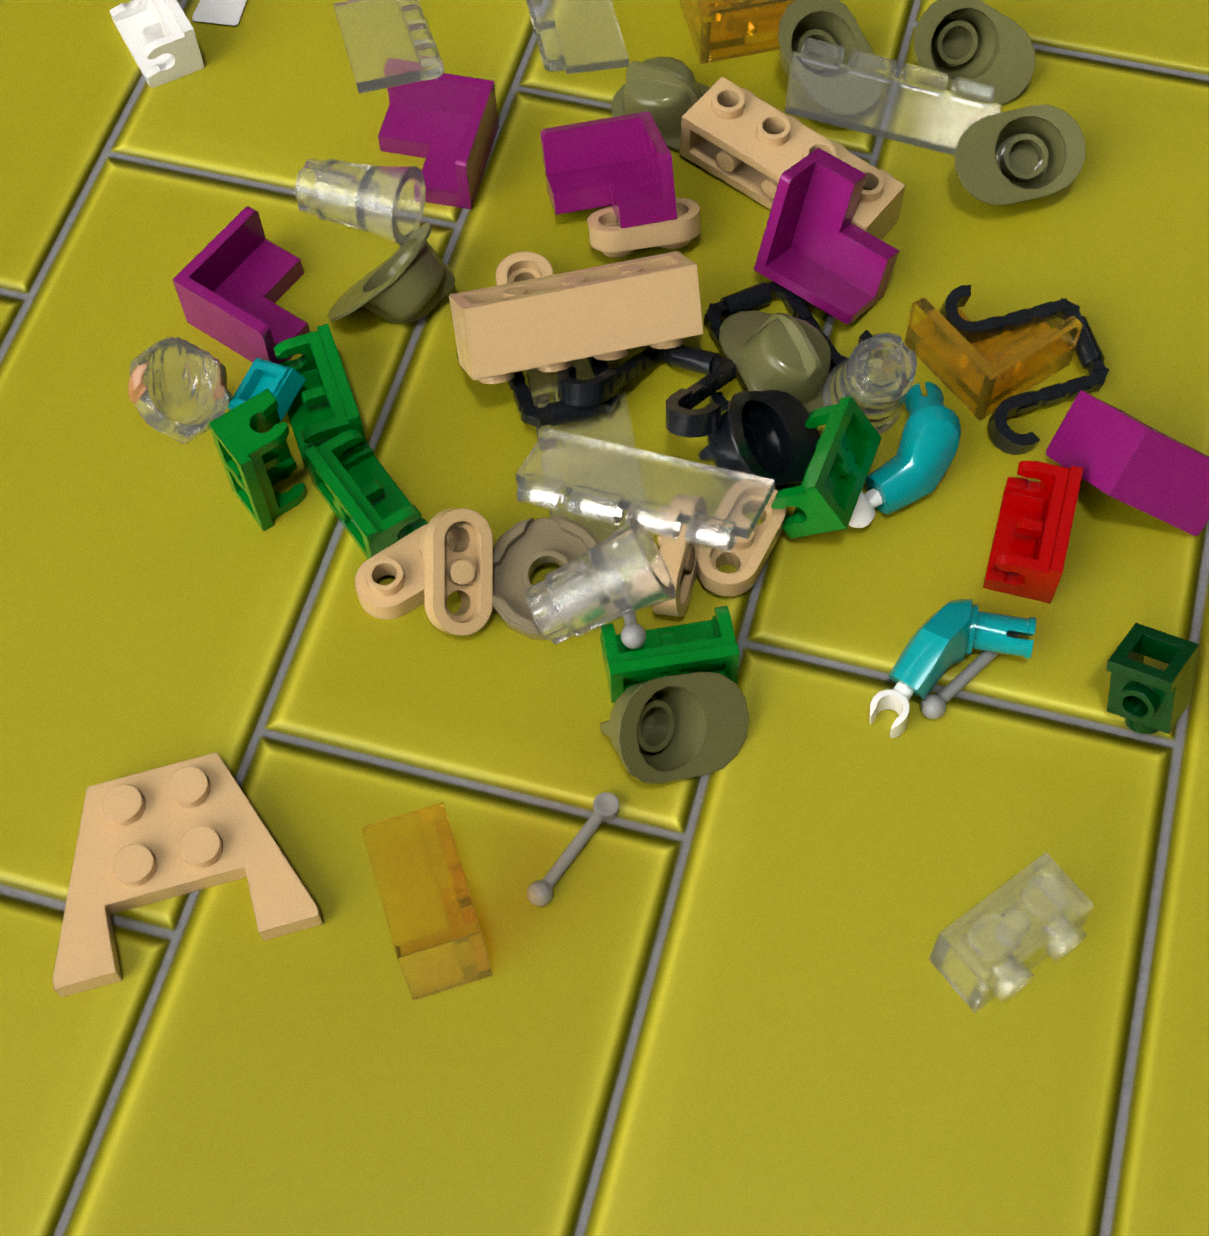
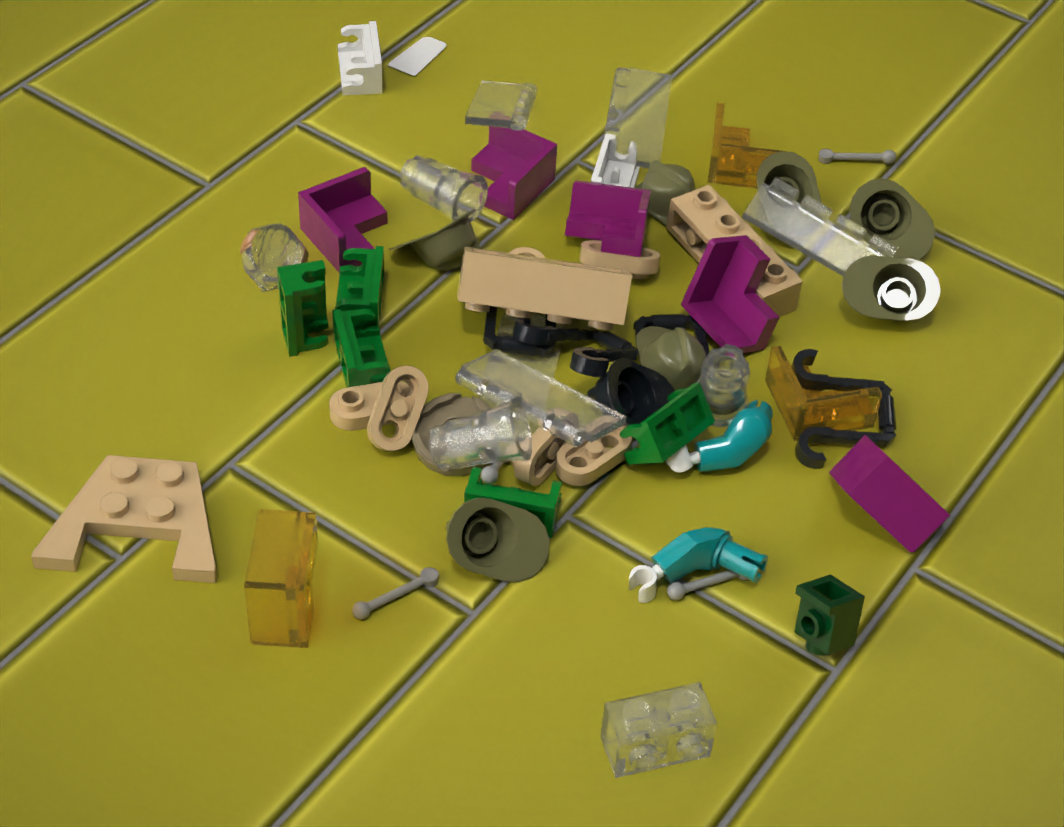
camera: 15 degrees right, 15 degrees down
teal tile [227,358,306,421] -> none
red hinge [983,460,1084,604] -> none
none -> white hinge [591,134,640,188]

